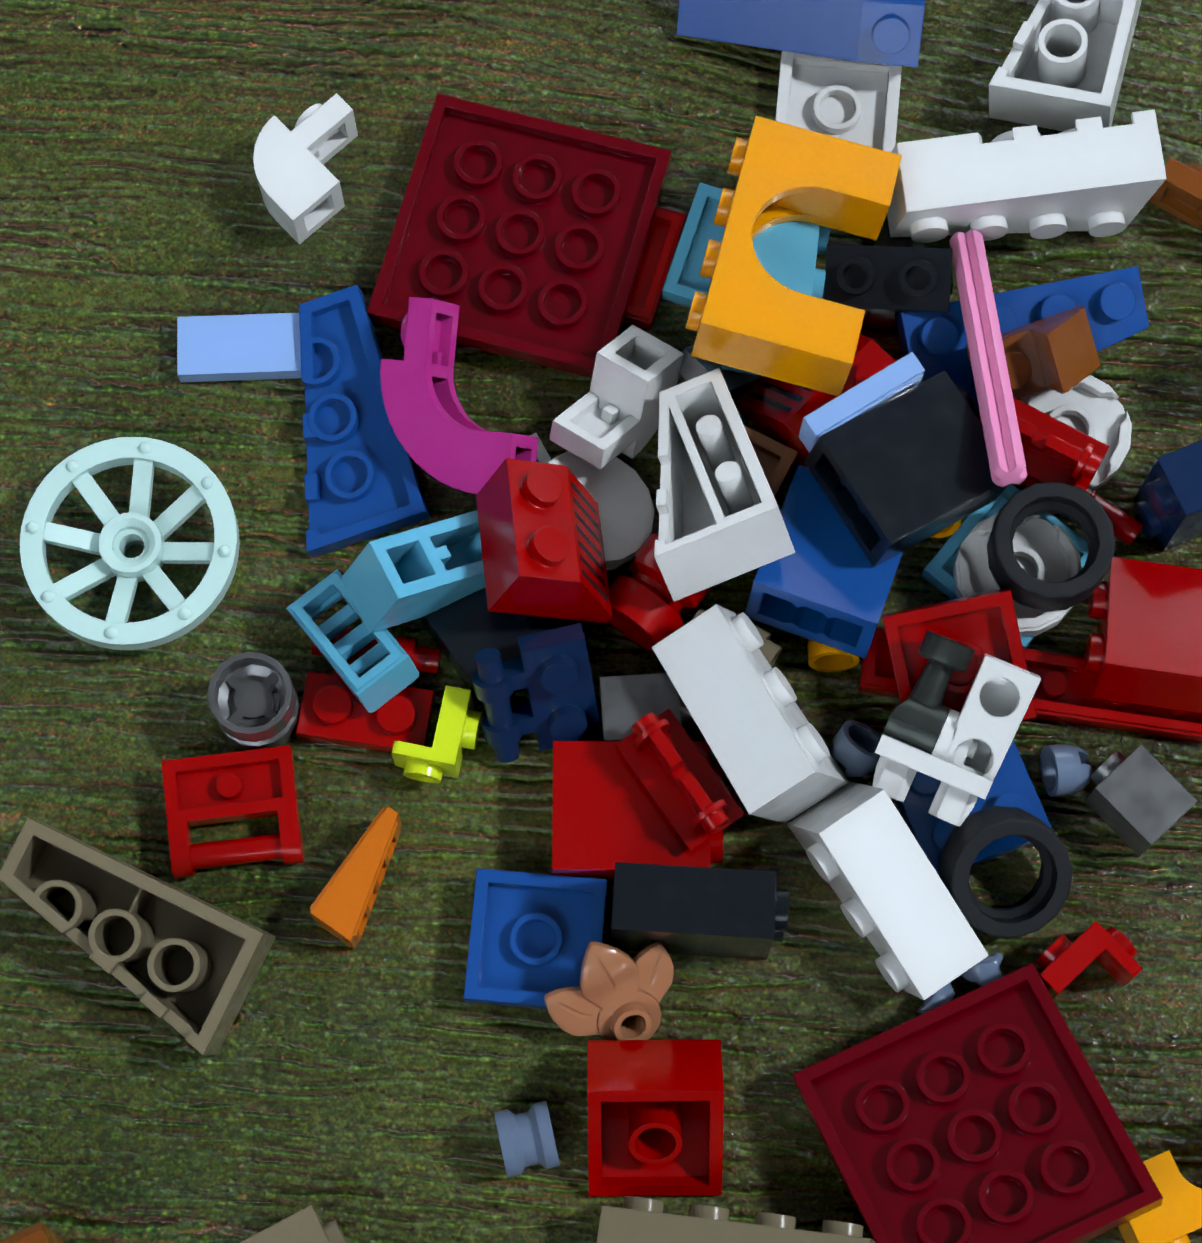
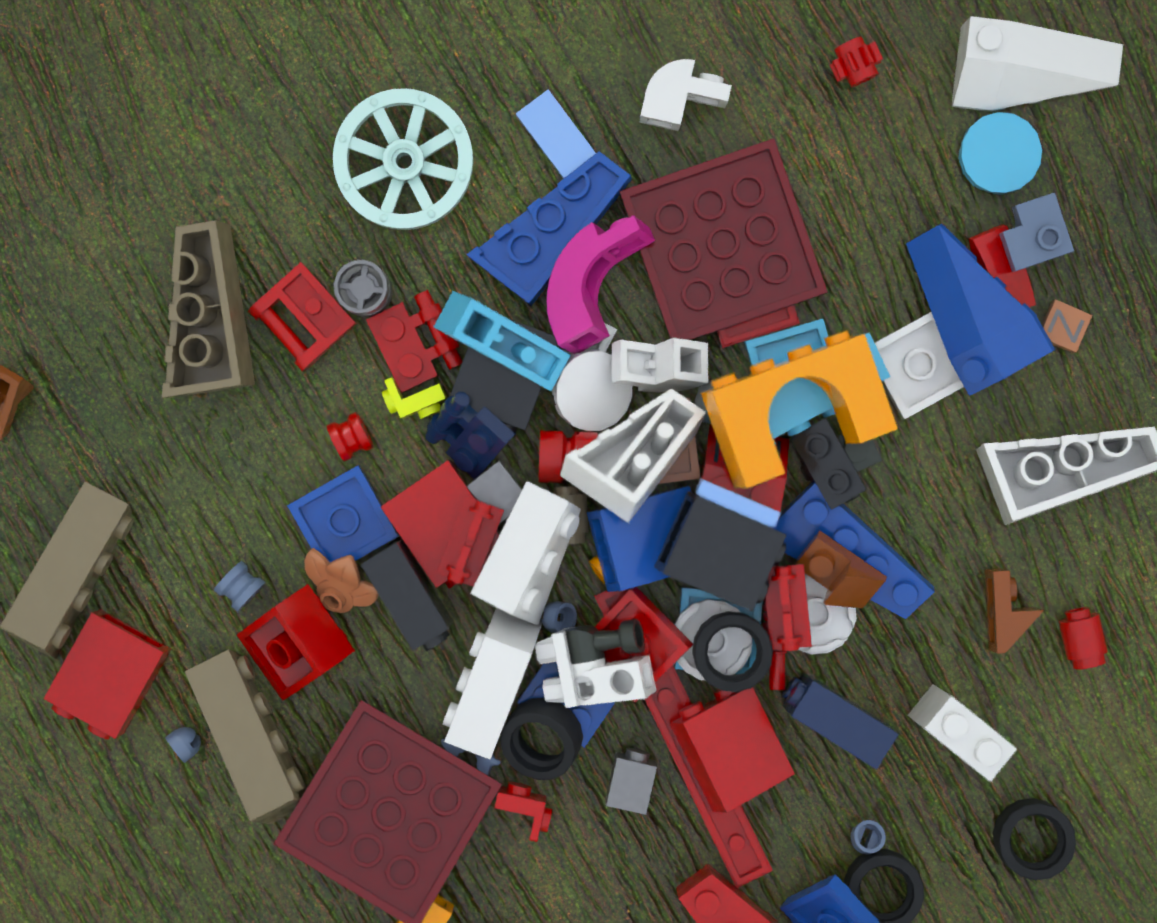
camera: 50 degrees right, 15 degrees up
medium azure slope [286,569,420,713] -> none
orange slope [309,806,402,950] -> none
red slope [476,458,612,623] -> none
white wedge [887,109,1167,243] -> none
bright pink axle [949,229,1027,487] -> none
sand blue hinge [1040,743,1092,797] -> none
none -> red wheel [326,412,374,462]

